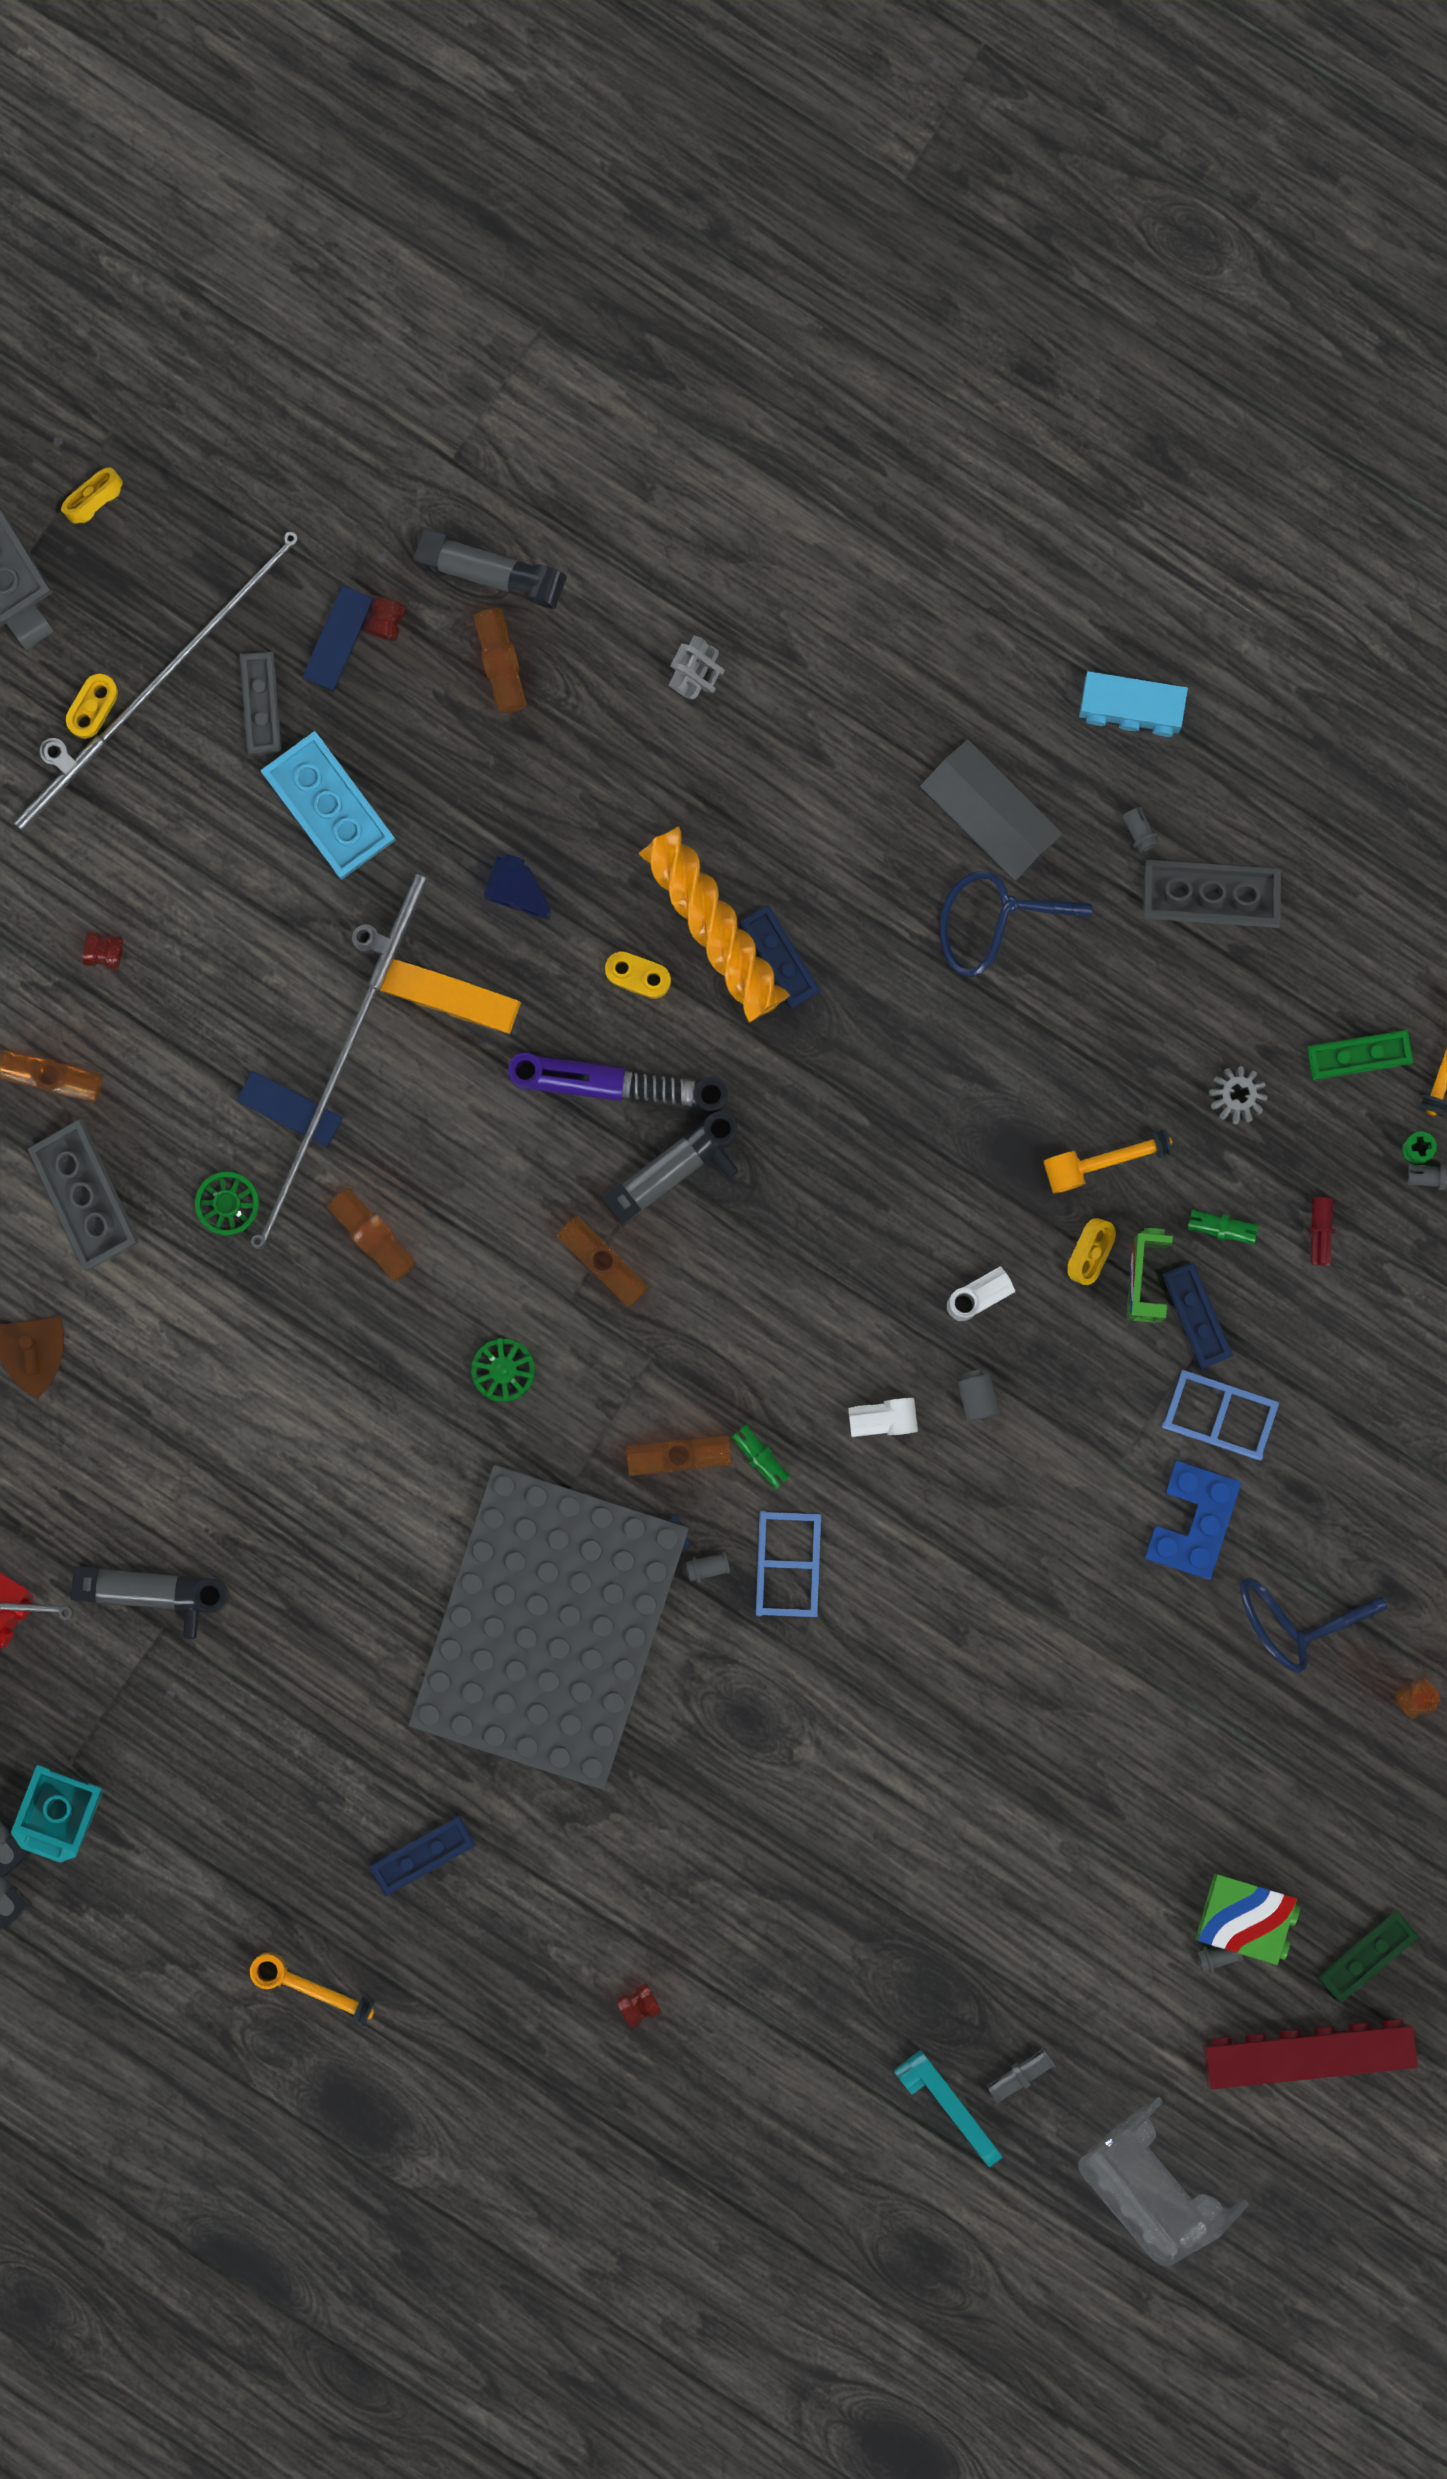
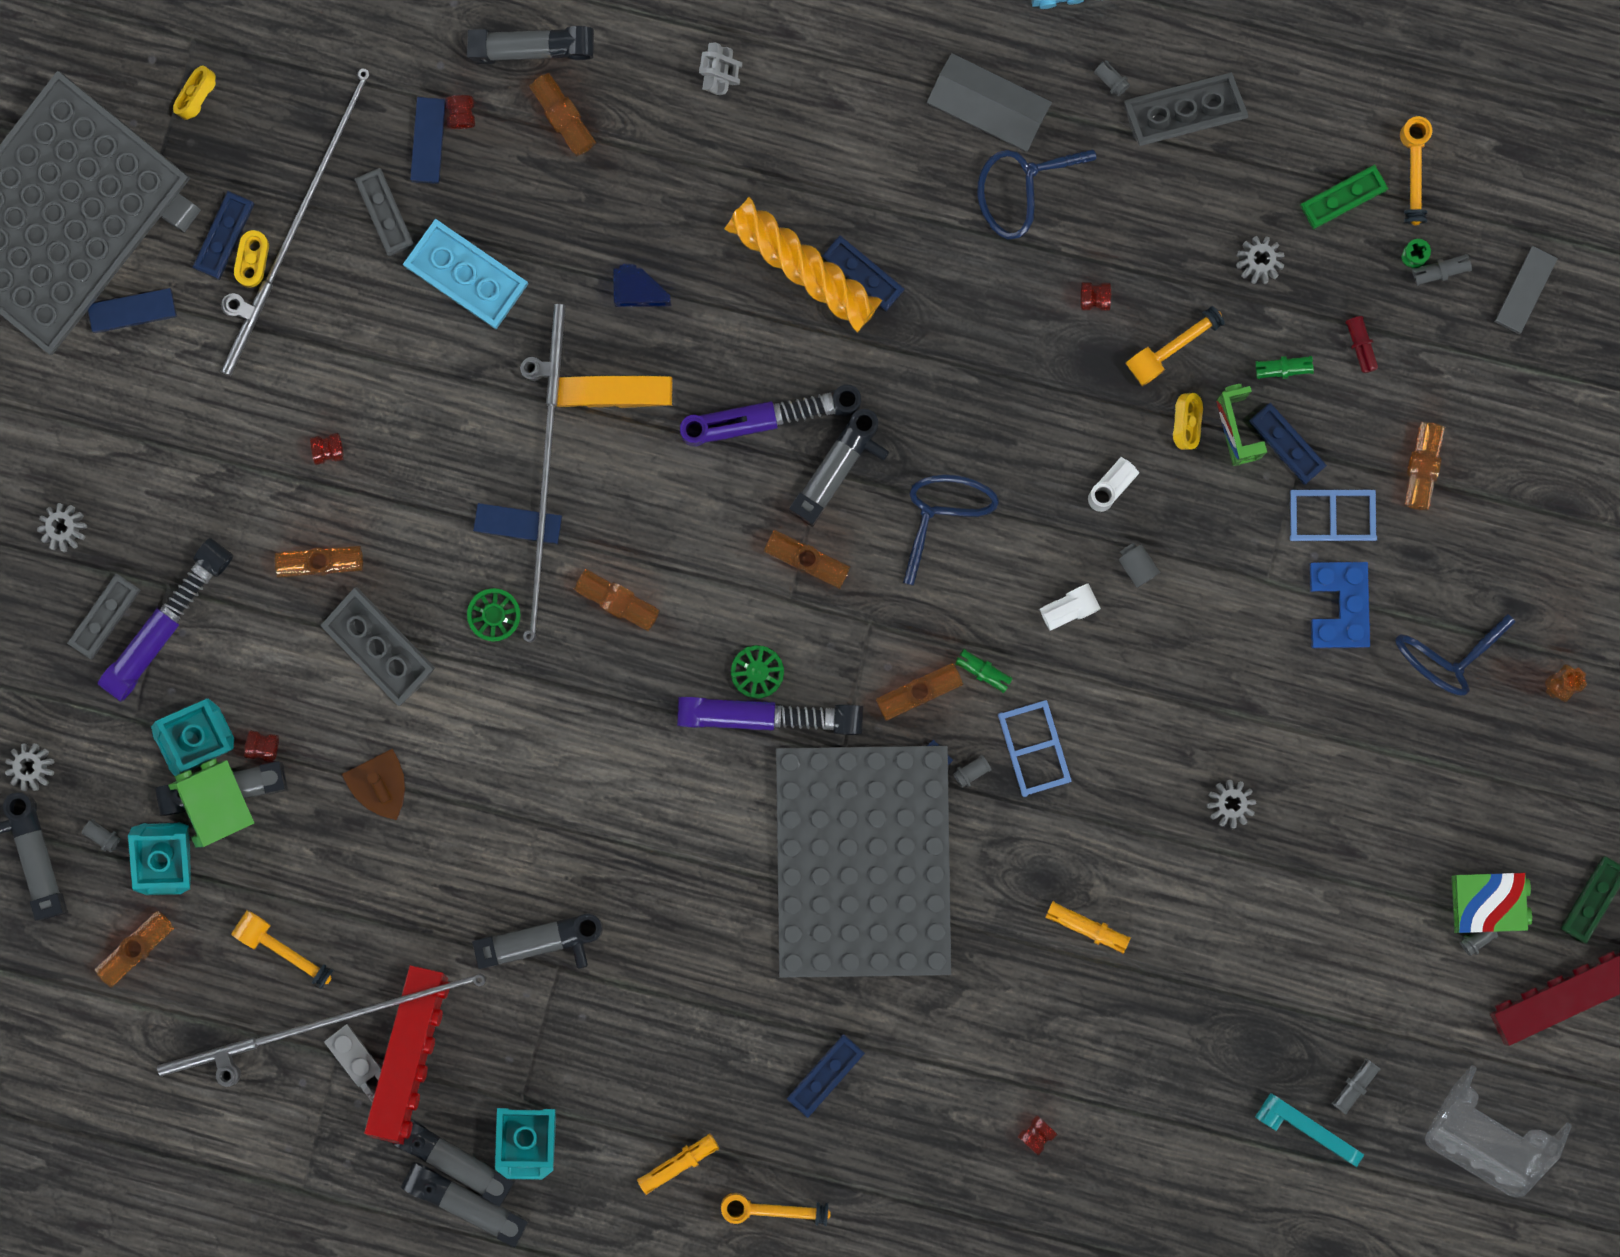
camera: 20 degrees left, 0 degrees up
yellow plate [605,952,671,999] -> none
none -> dark blue tile [193,191,254,280]
none -> light orange pin [637,1133,720,1195]
none -> piece [677,697,864,735]
none -> dark blue piece [903,475,999,586]
none -> light orange pin [1045,901,1131,954]
none -> clear red wheel [1081,282,1111,311]
none -> light grey gear [1207,780,1256,828]
none -> clear orange piece [1404,422,1445,511]

